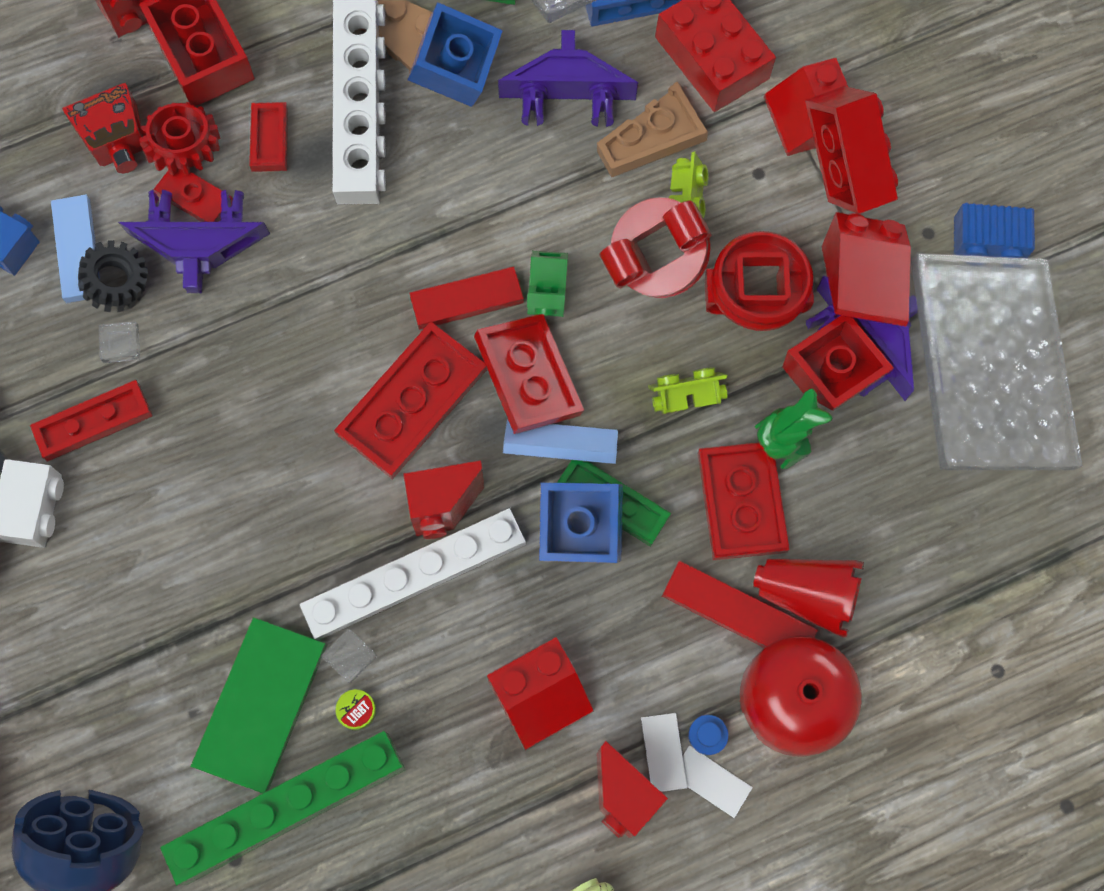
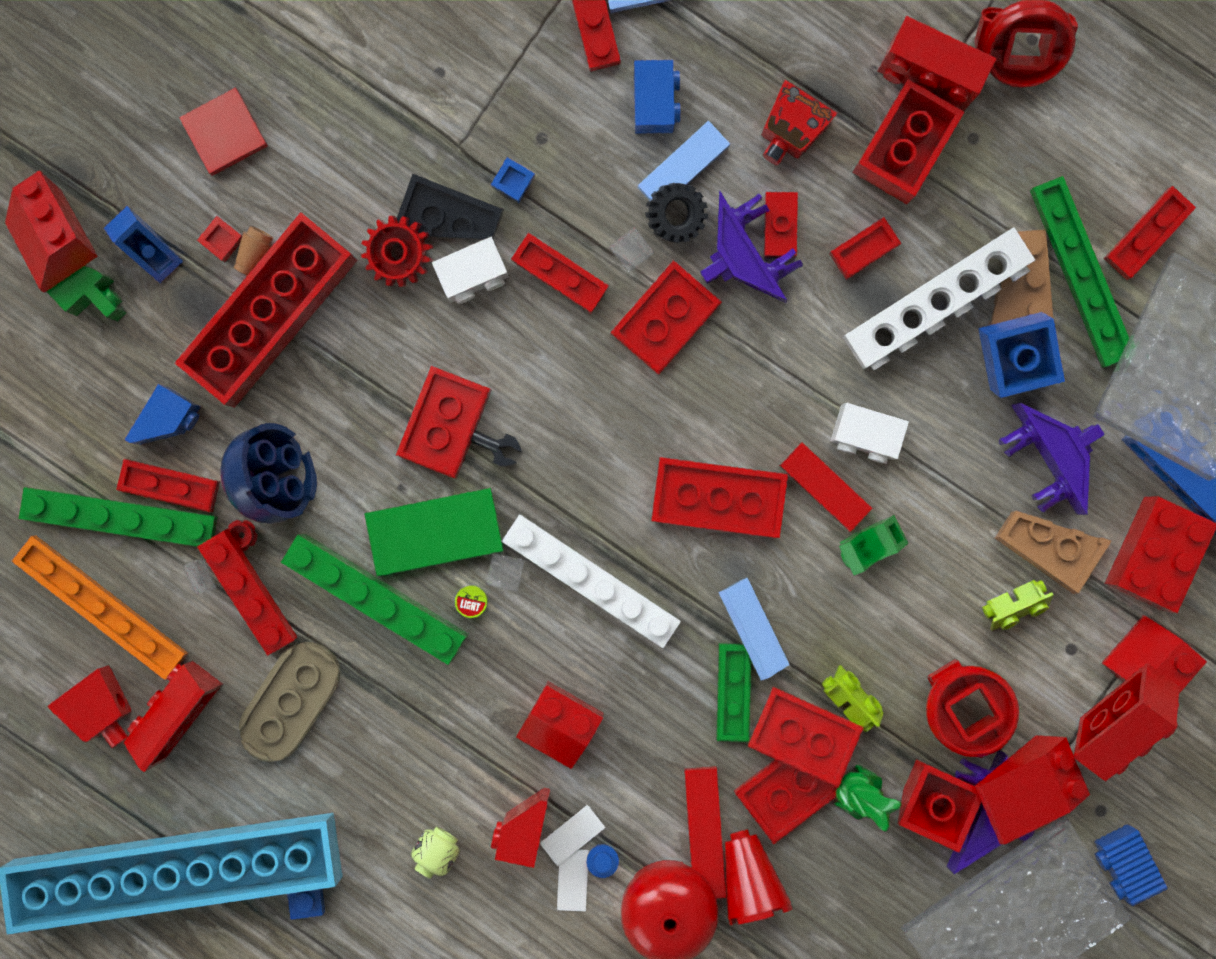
camera: 65 degrees right, 15 degrees up
red gear [139,102,221,176] -> none
red slope [403,460,485,539] -> none
red plate [474,314,584,434] -> none
blue brick [539,483,623,563] -> none
piece [599,197,712,298] -> none
none -> red tile [396,366,492,479]
none -> black bar [471,431,522,467]
none -> red tile [610,260,722,375]
none -> red tile [748,687,864,788]
none -> white brick [830,403,909,464]

